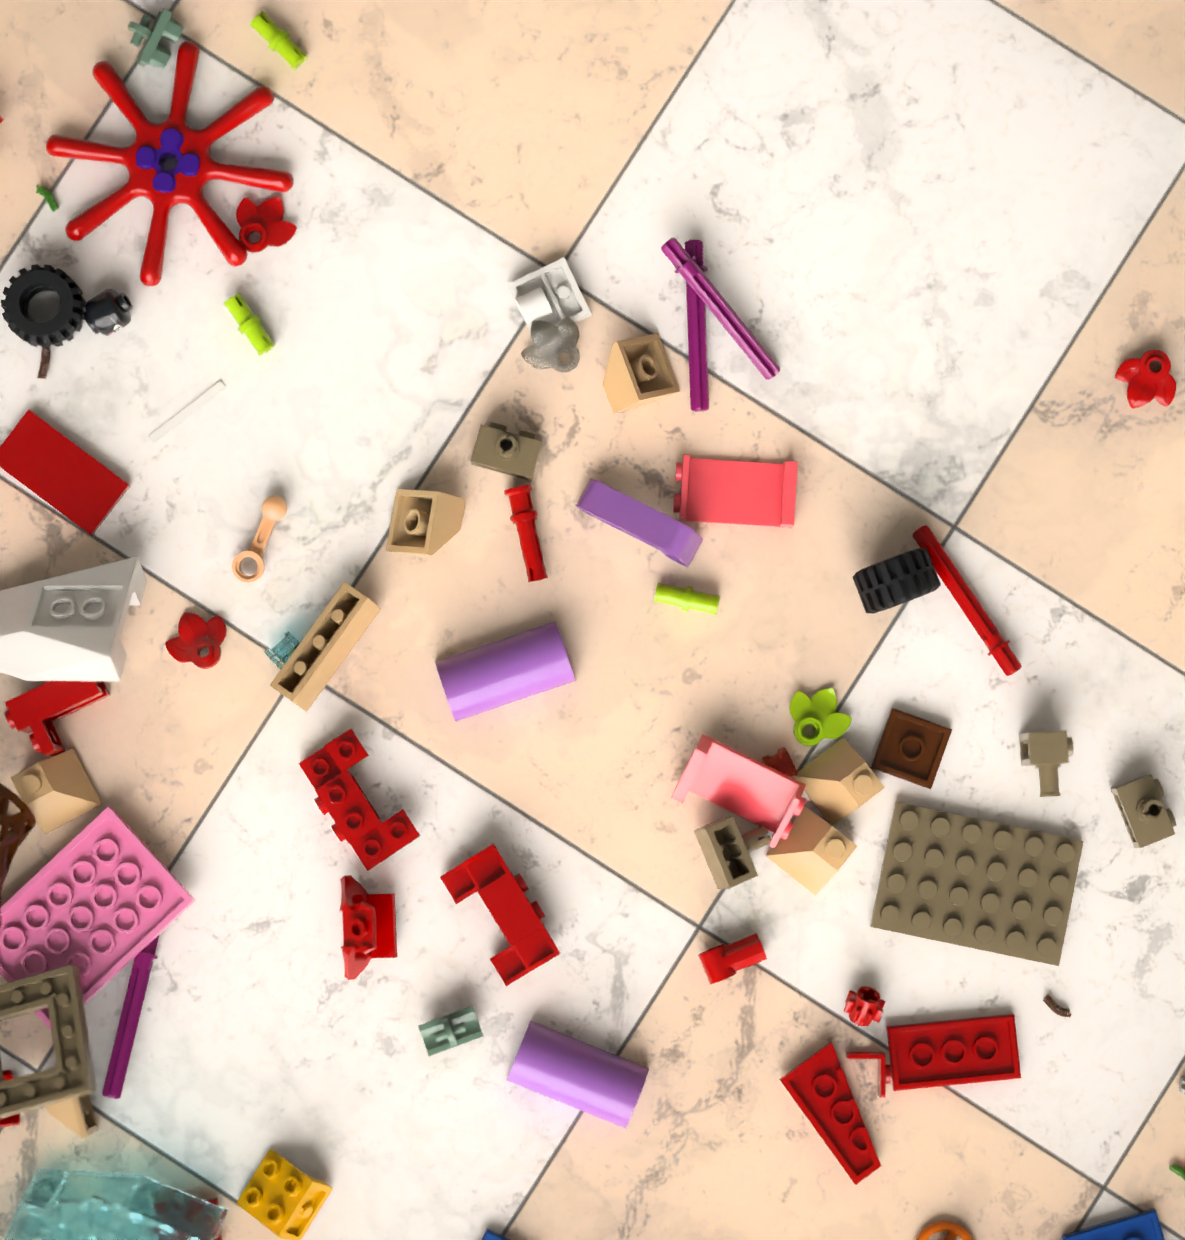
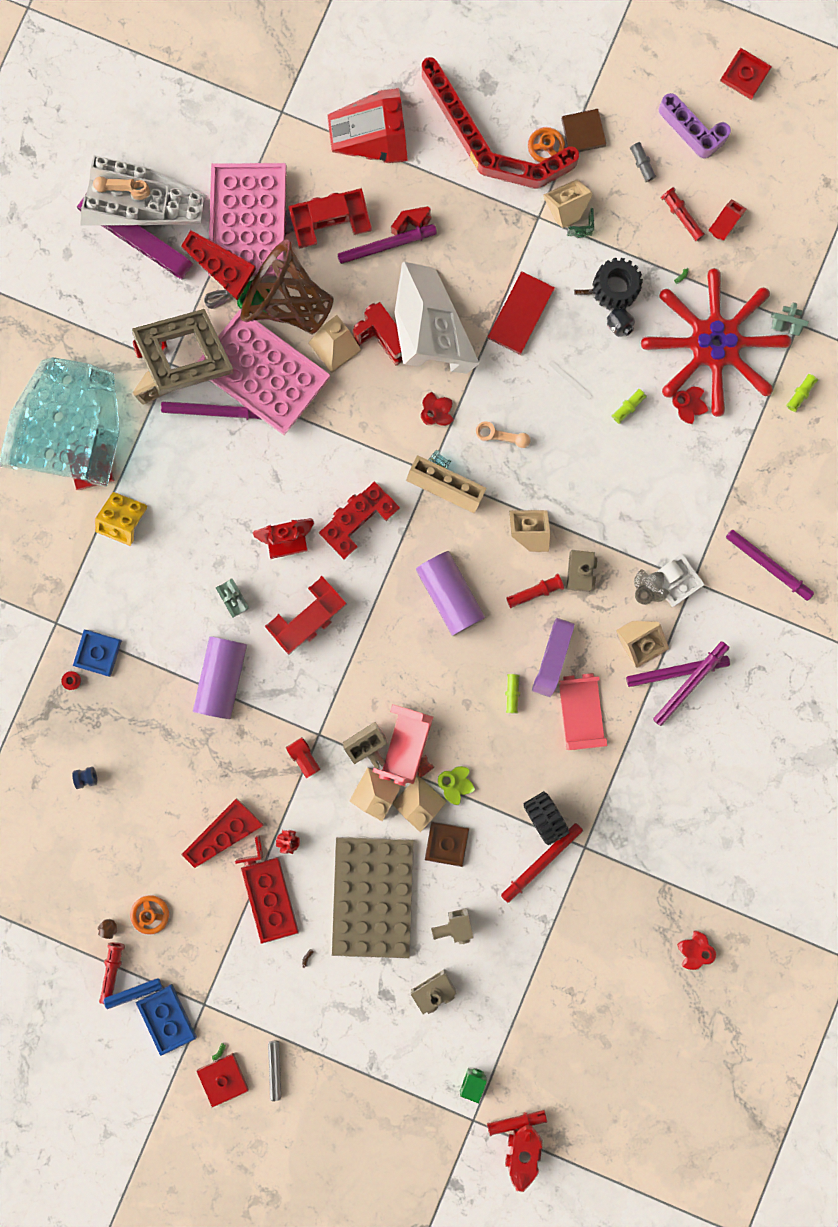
camera: 80 degrees right, 0 degrees up
none -> magenta axle [726,529,814,601]

